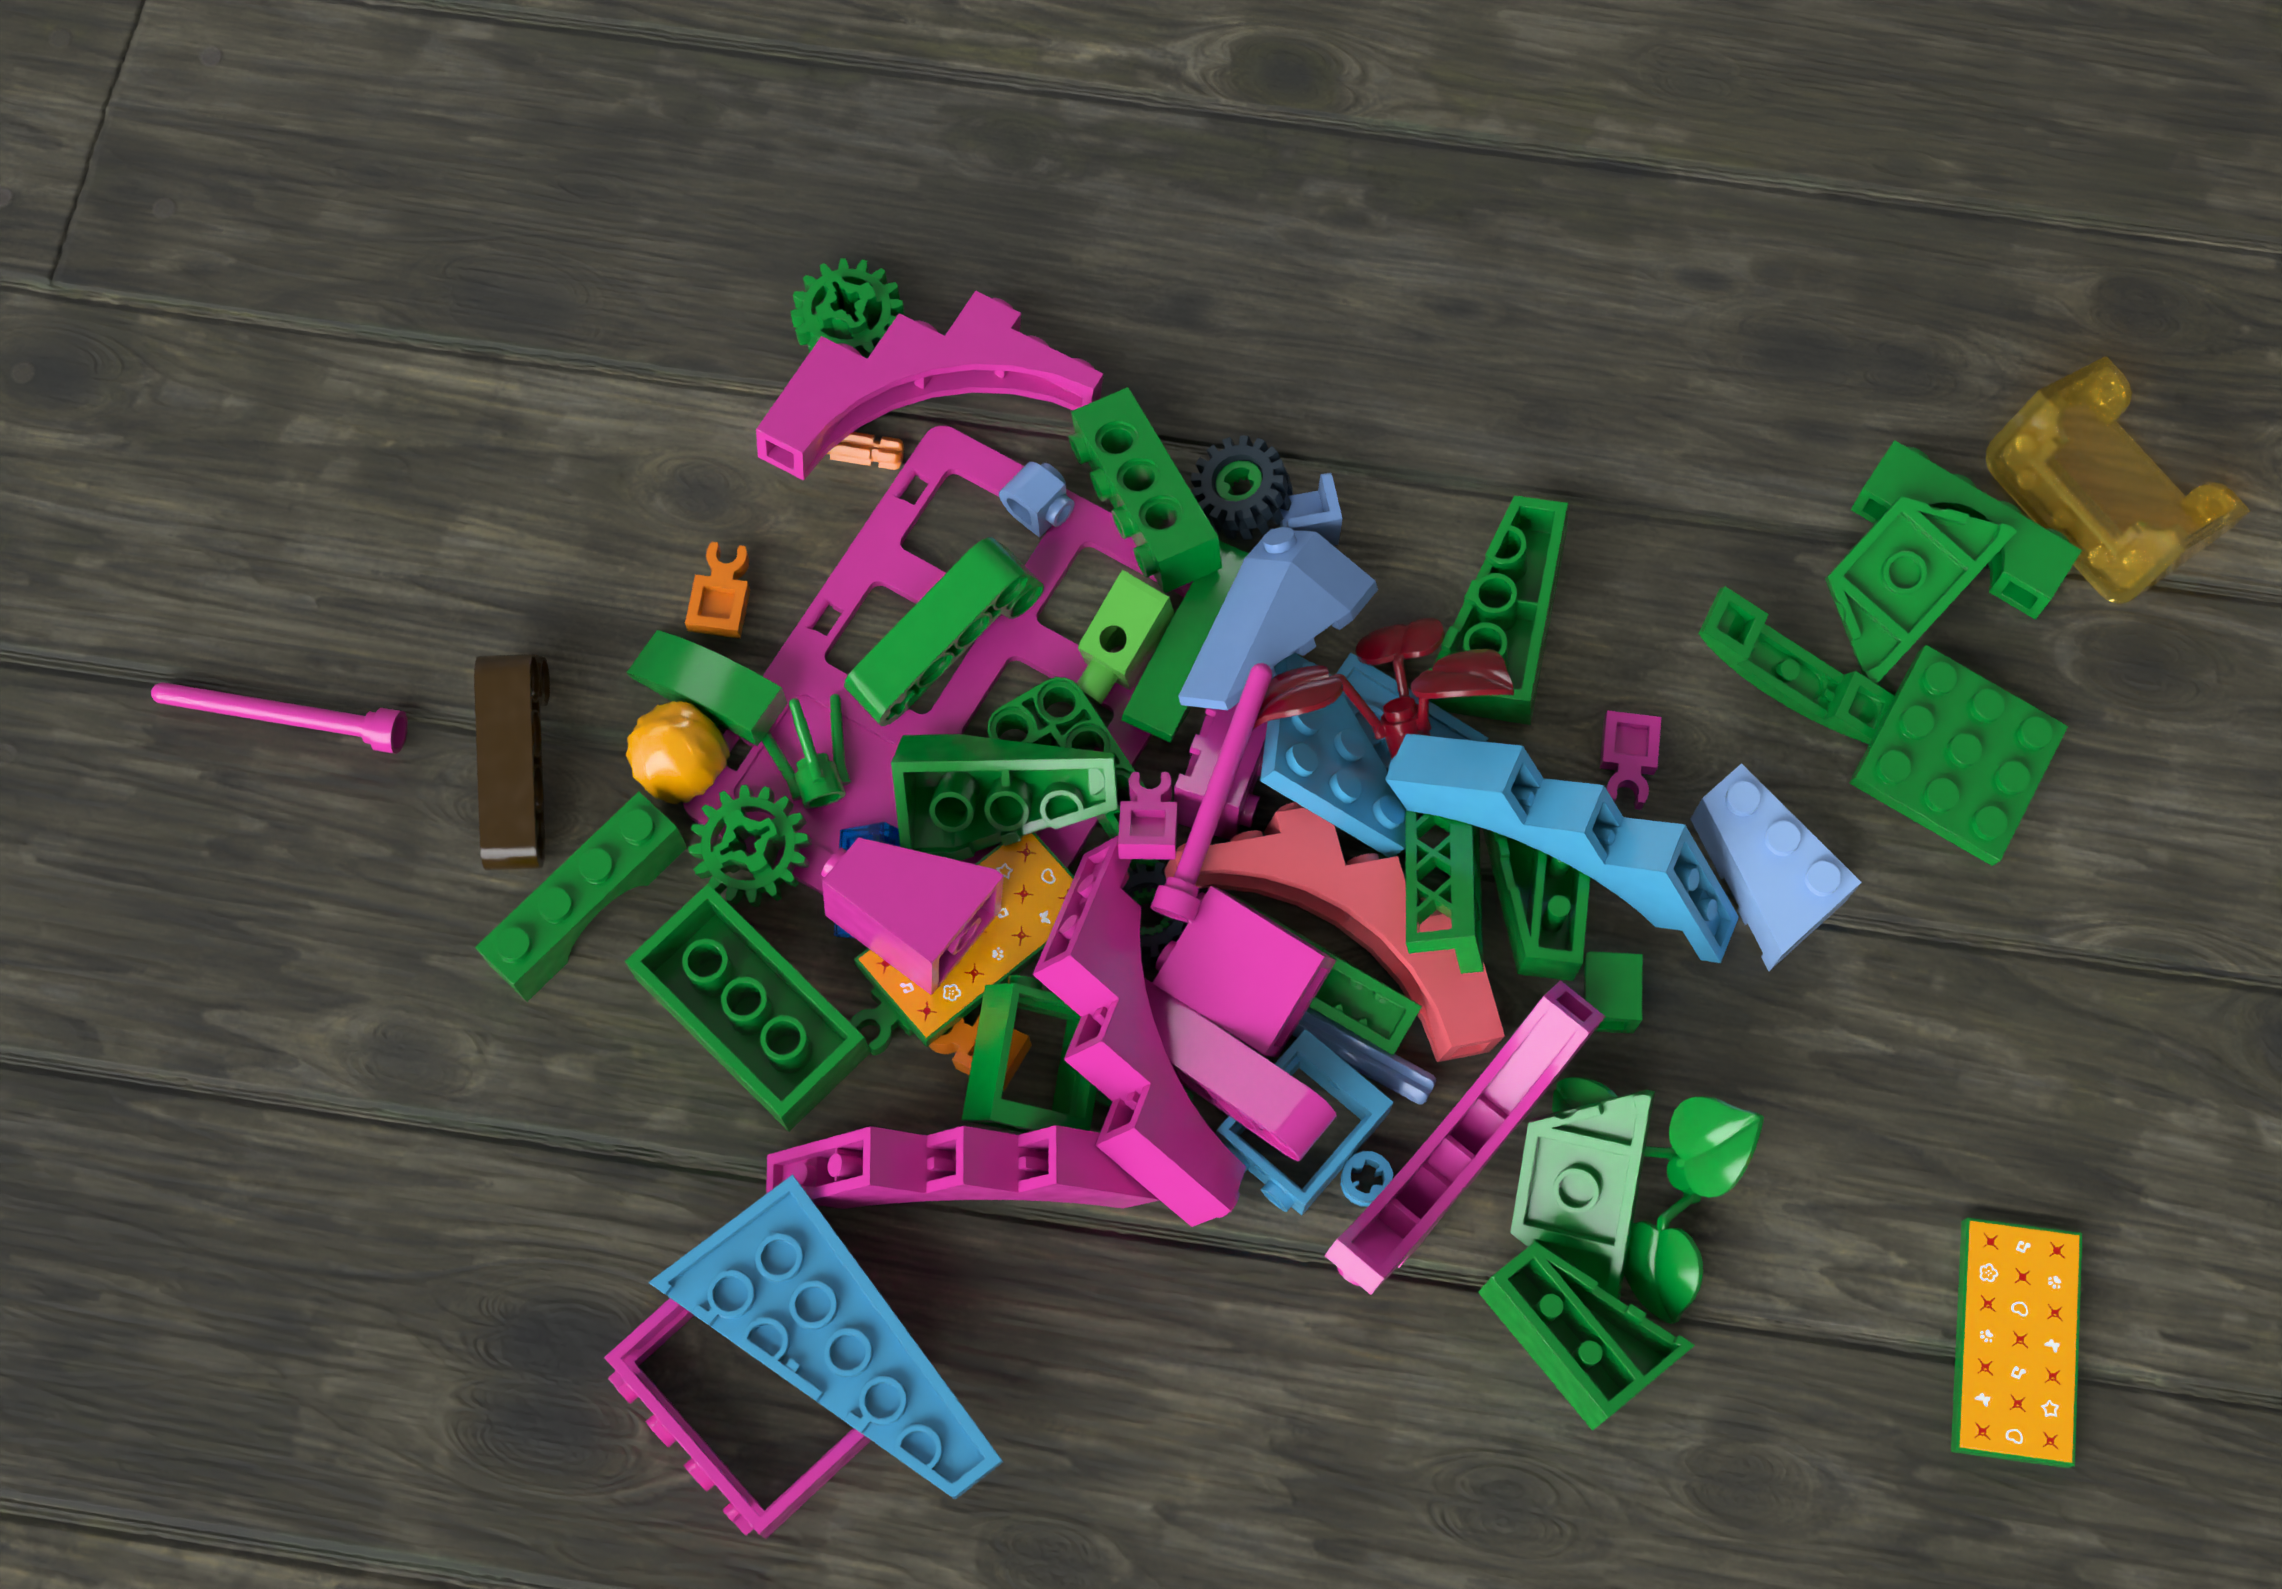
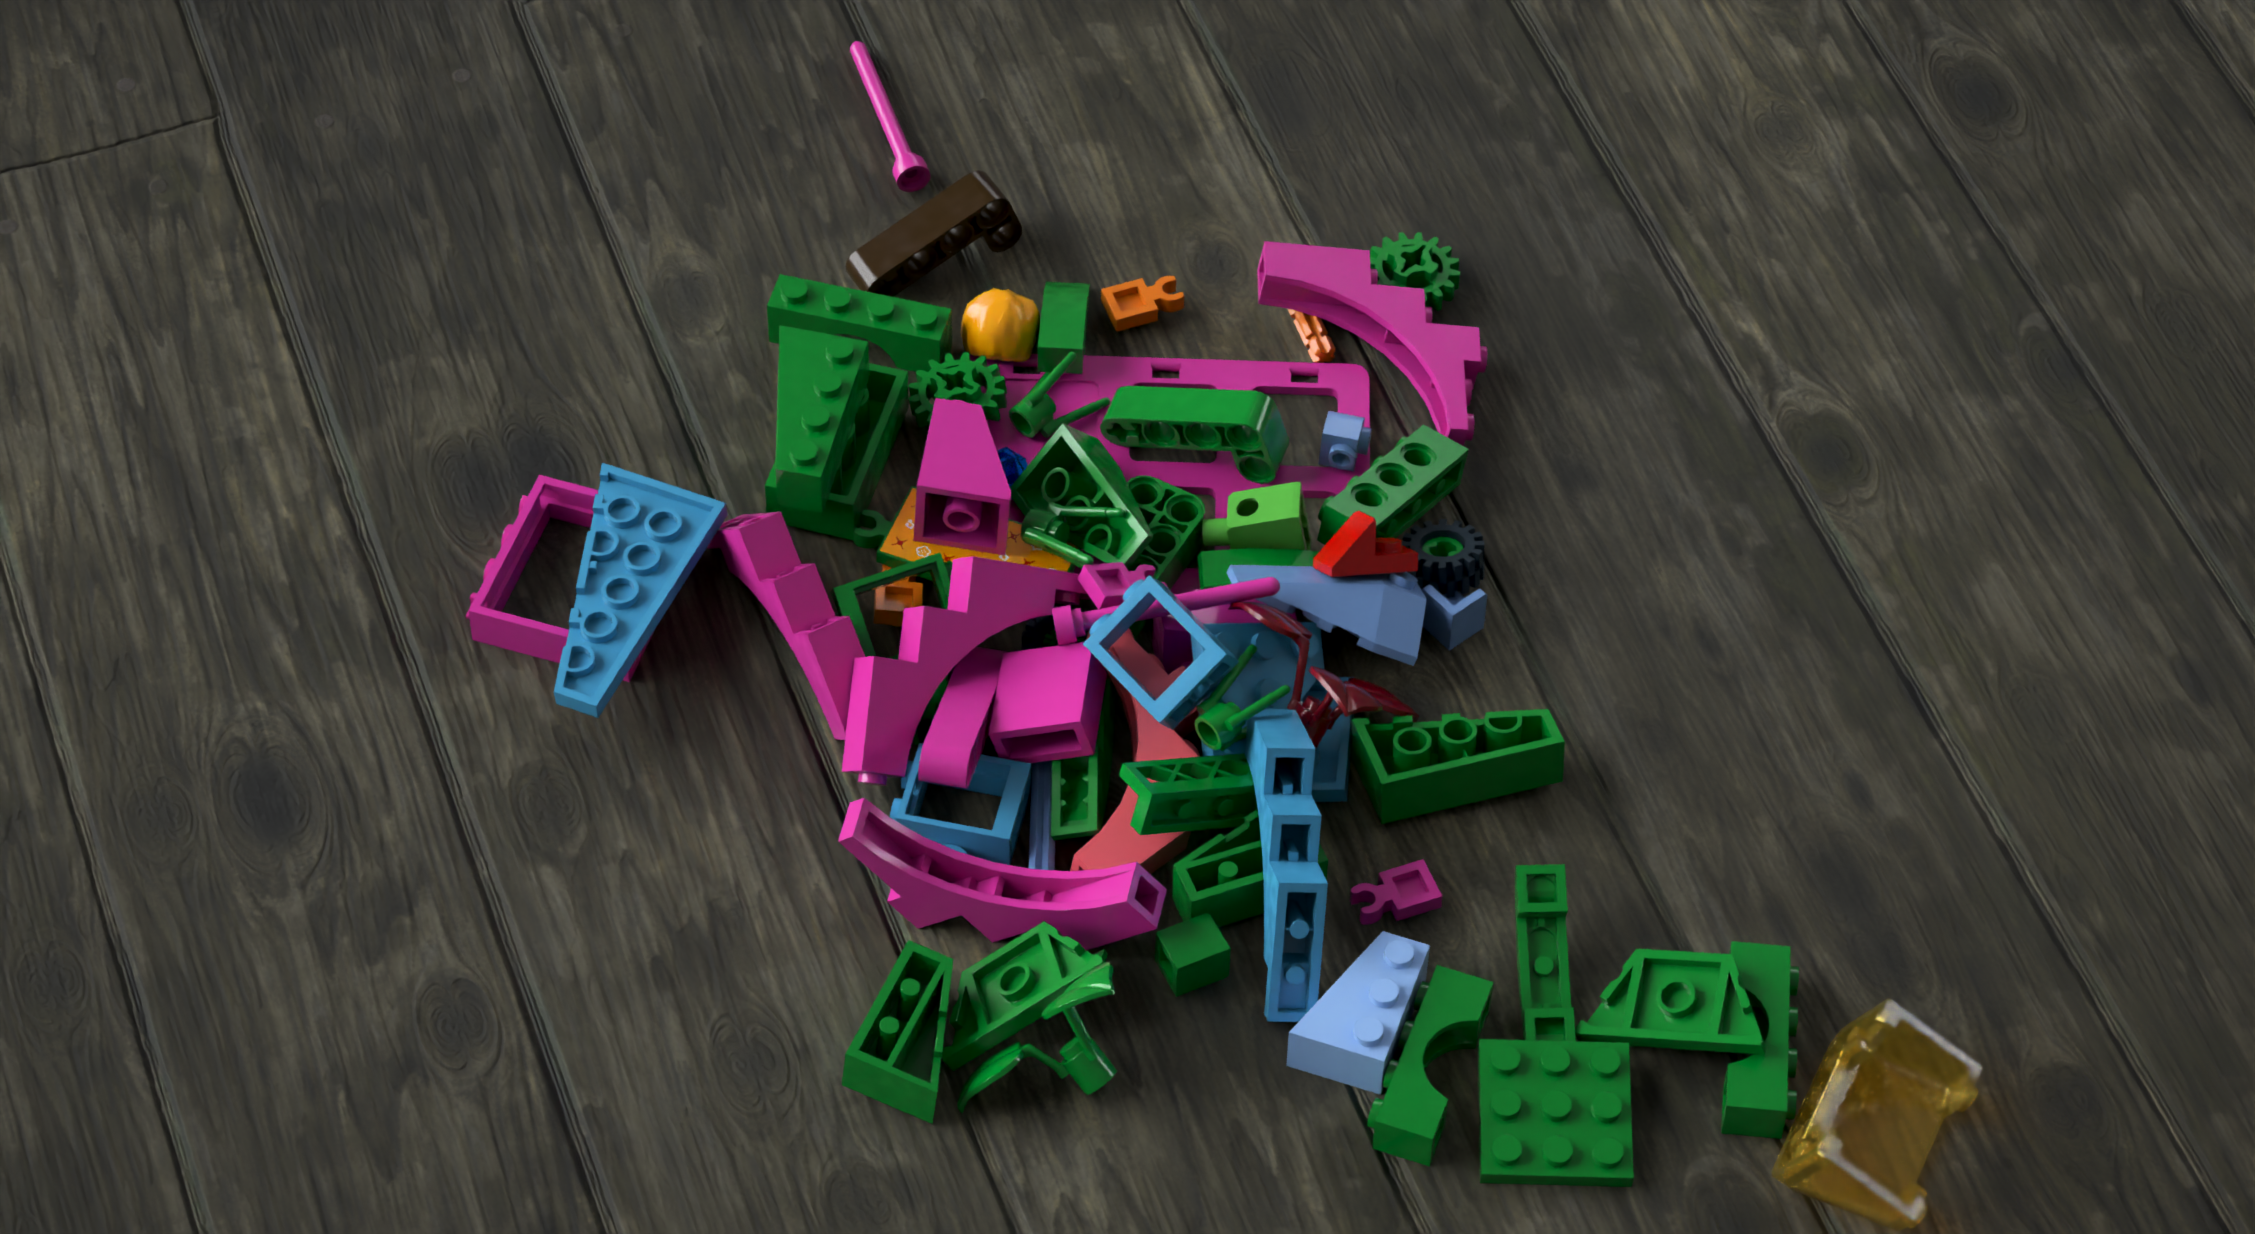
camera: 60 degrees right, 20 degrees down
none -> green wedge [775,325,870,513]
none -> green plant [1021,502,1125,569]
none -> dark azure window [1083,575,1239,730]
none -> green plant [1194,644,1291,751]
none -> red slope [1313,511,1418,577]
none -> green arch [1367,965,1494,1167]

